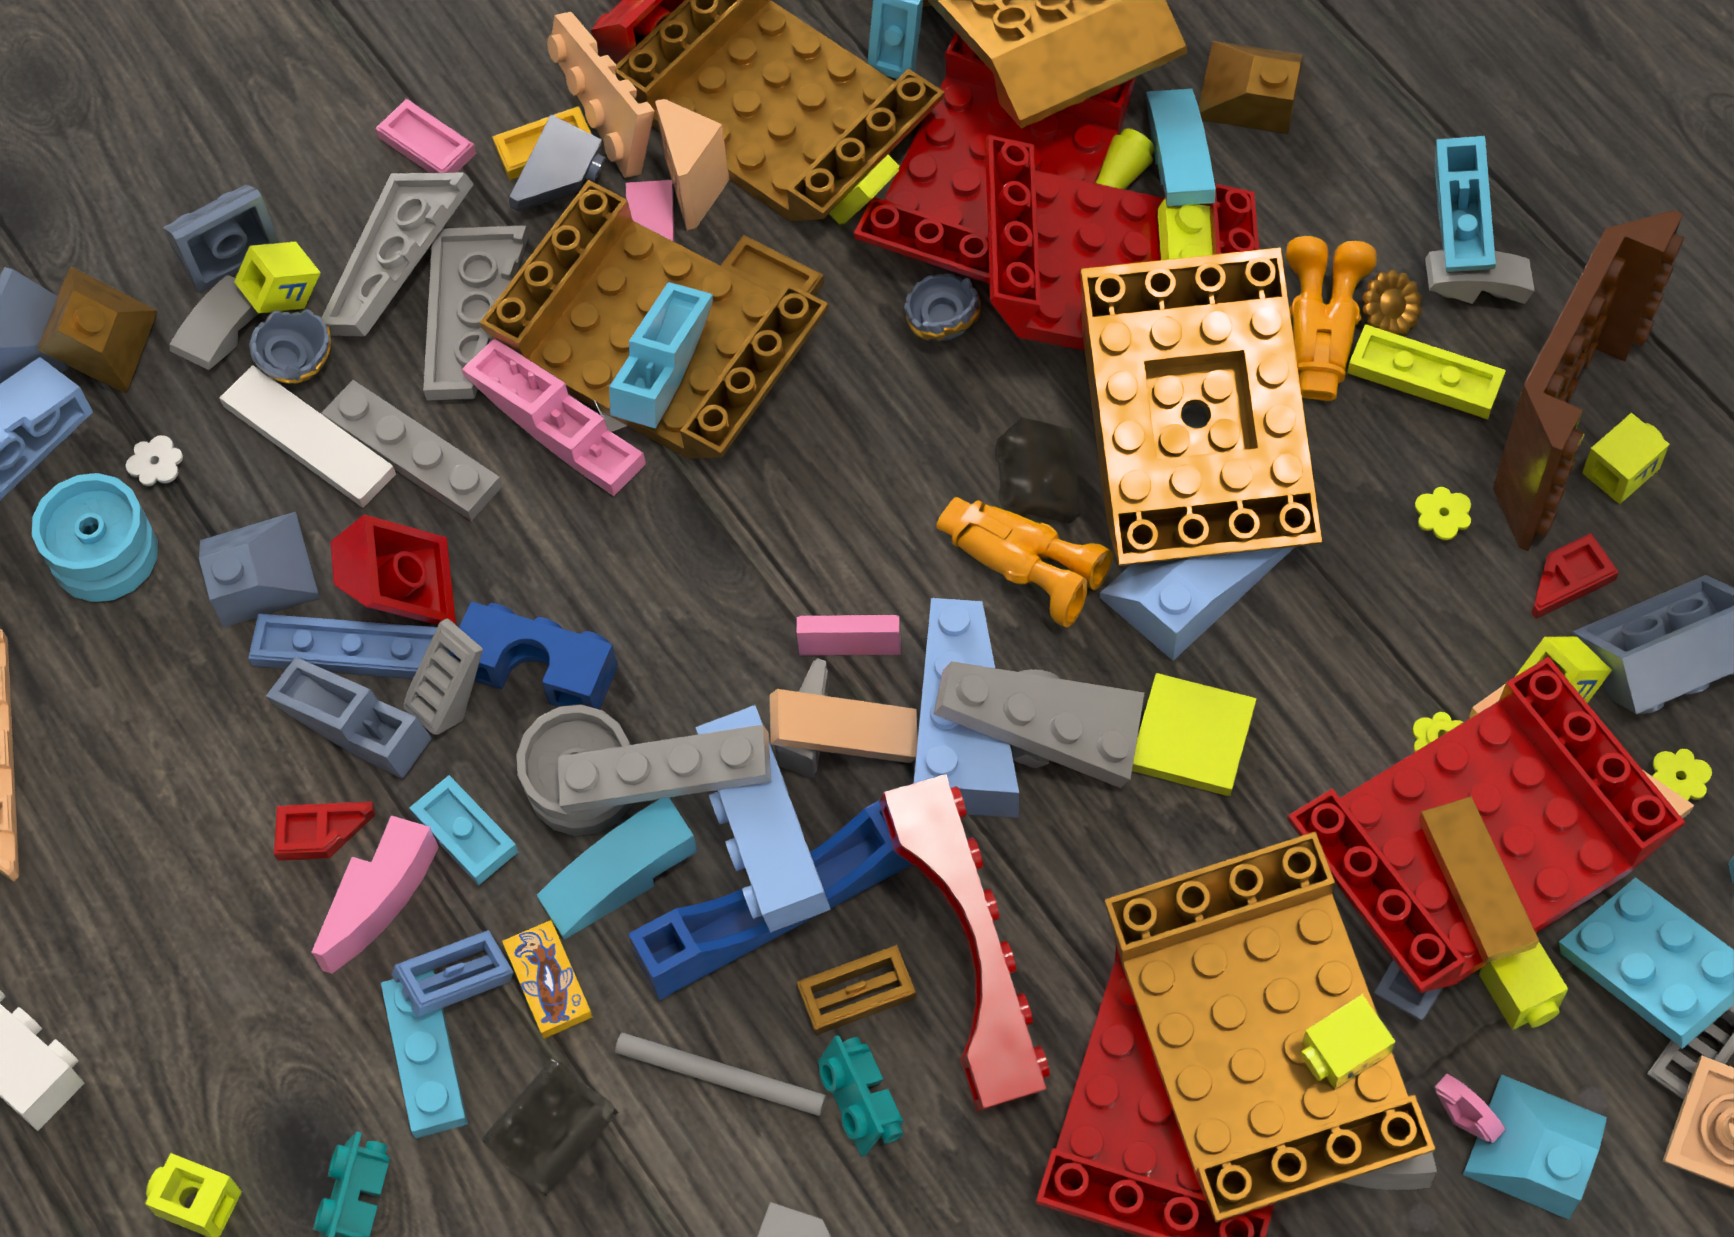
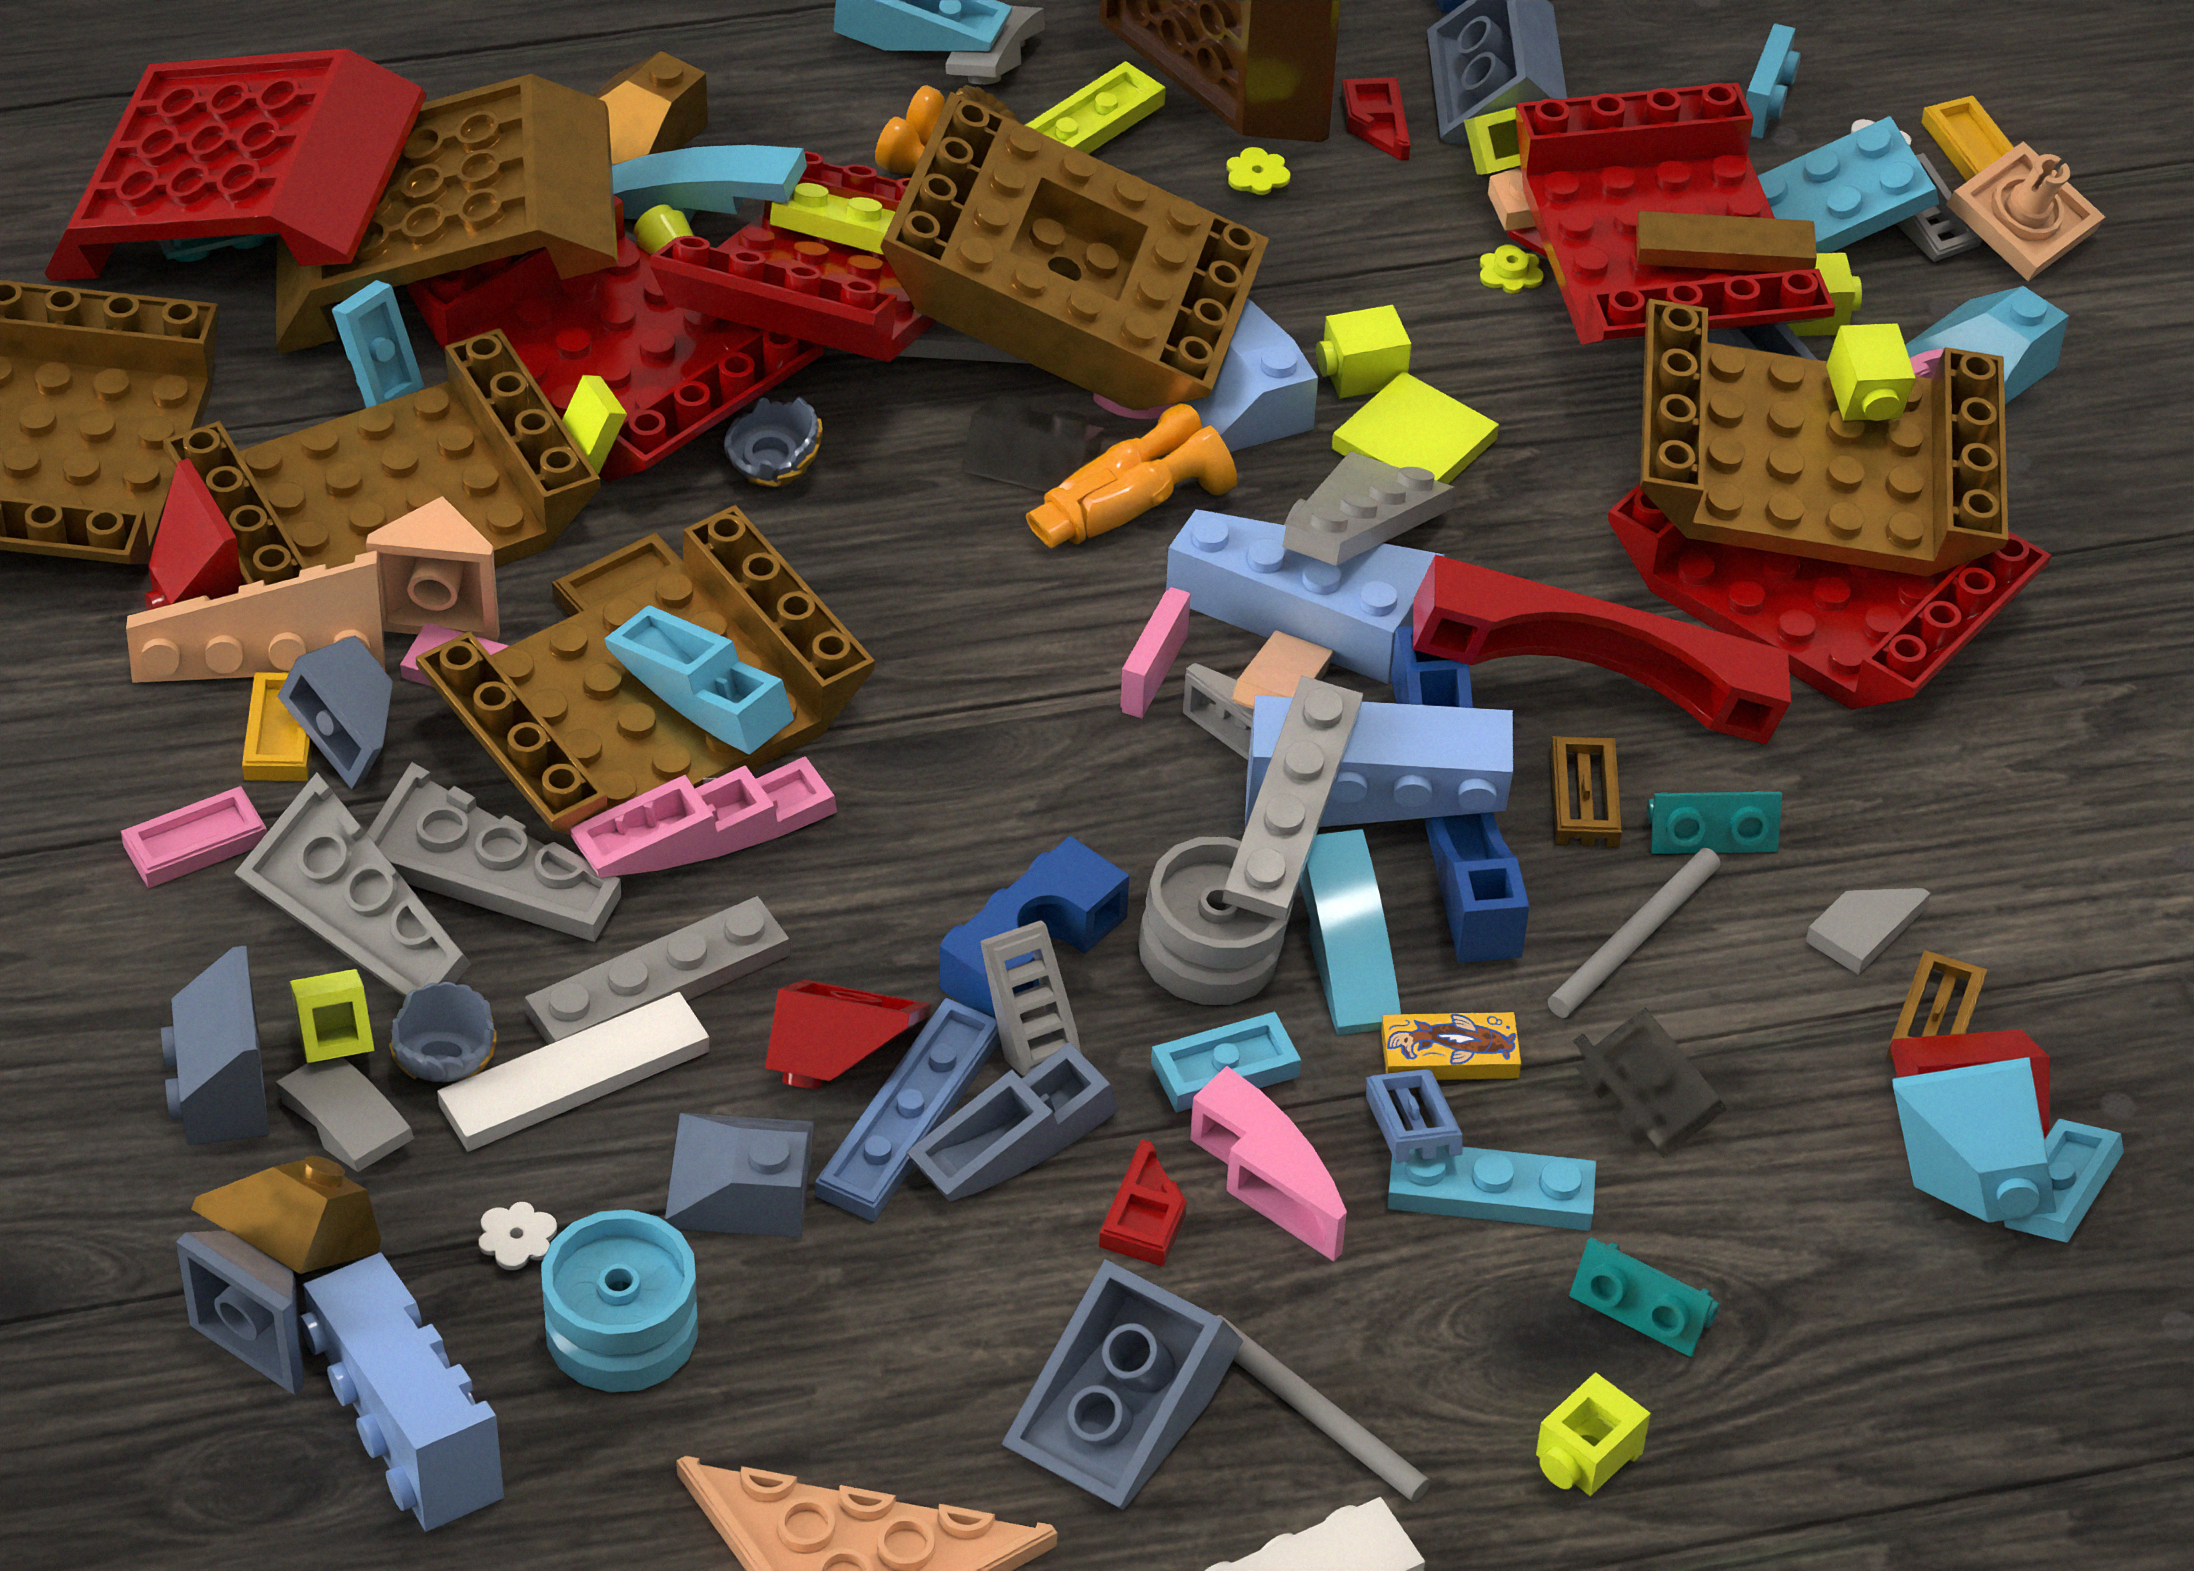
camera: 75 degrees left, 15 degrees down
none -> sand blue slope [1001,1259,1243,1510]
none -> light grey bar [1217,1315,1431,1503]
none -> neon yellow brick [1316,305,1411,398]

